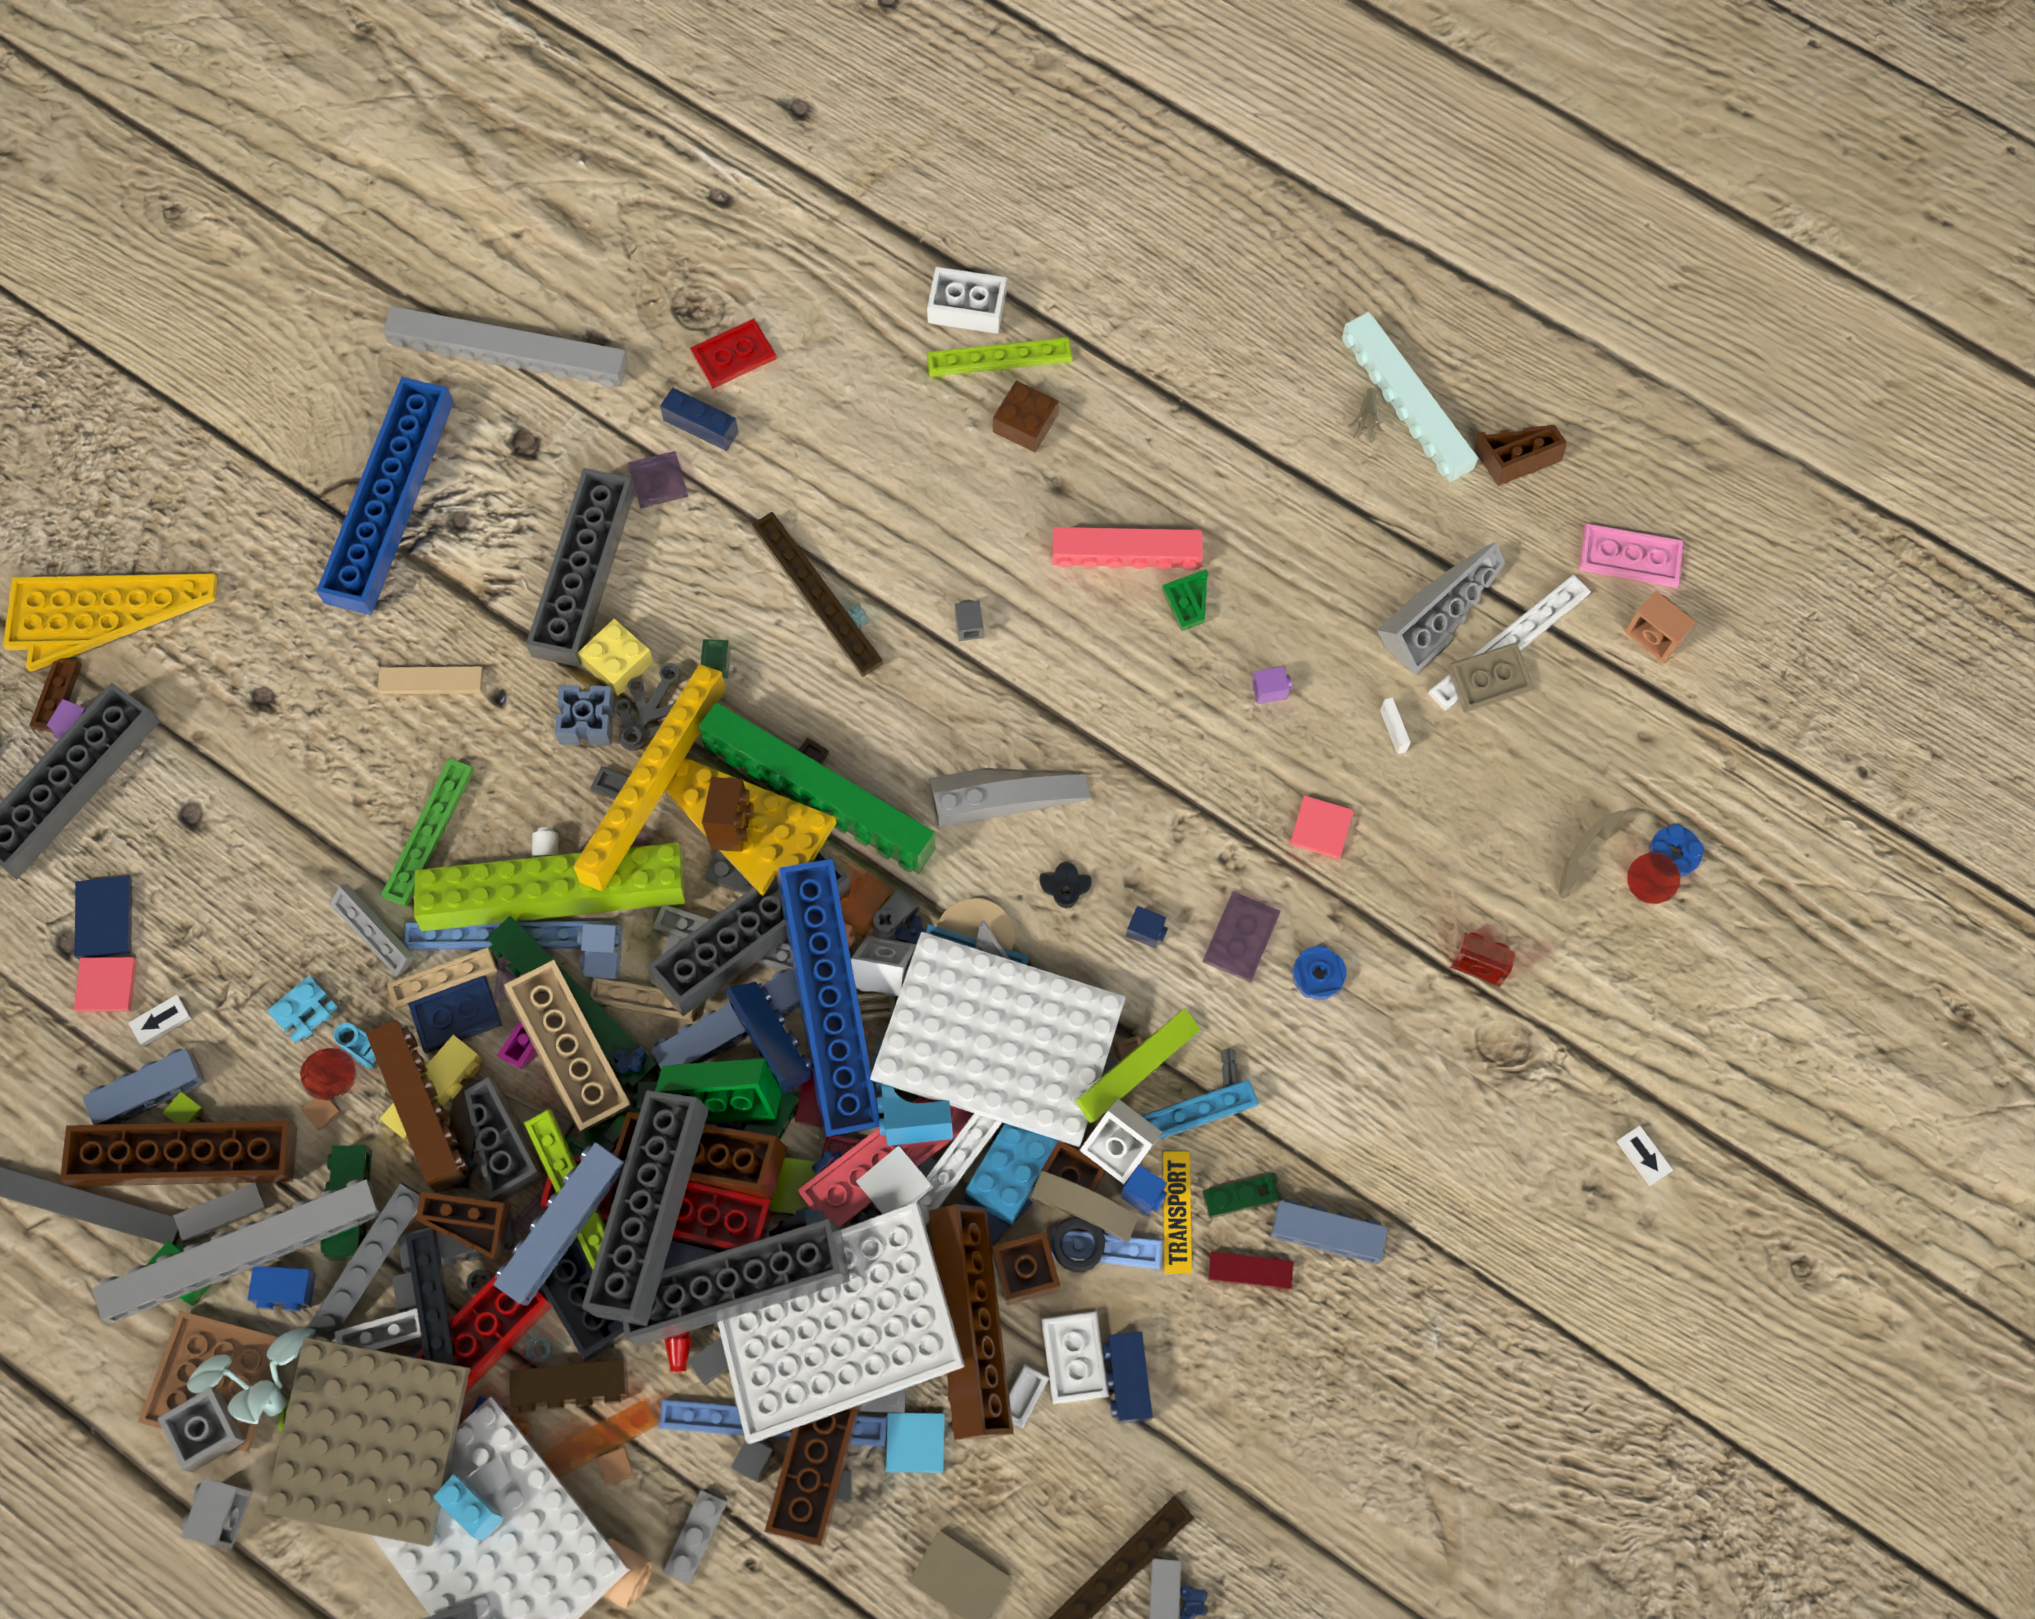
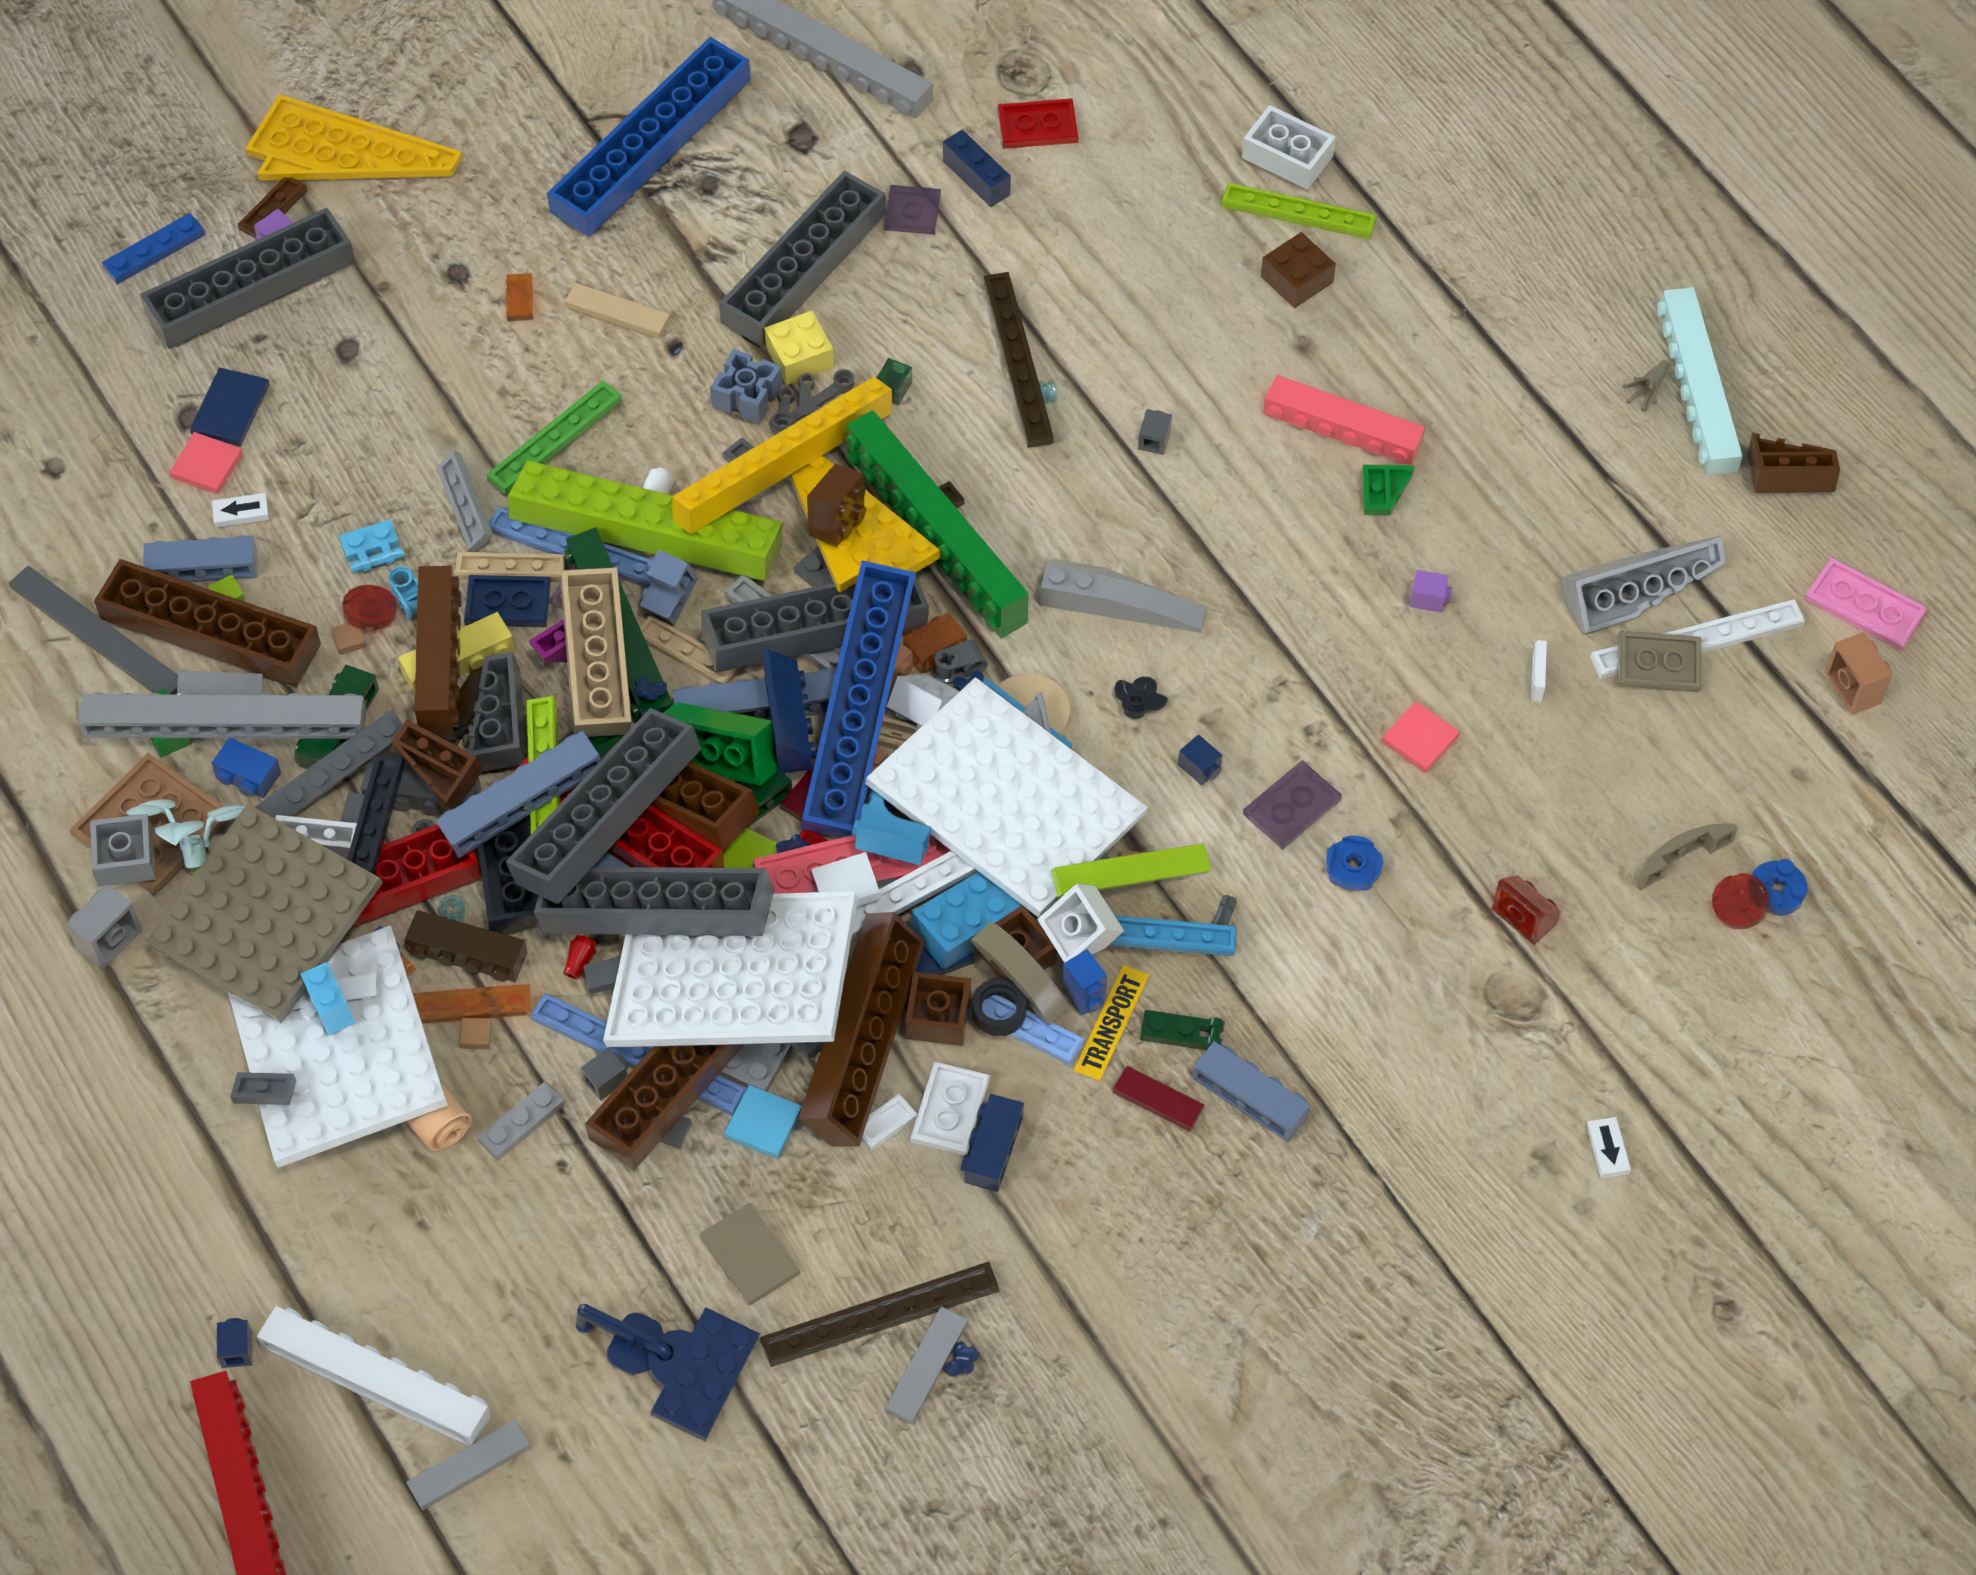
camera: 25 degrees right, 10 degrees down
none -> clear orange tile [506,273,534,321]

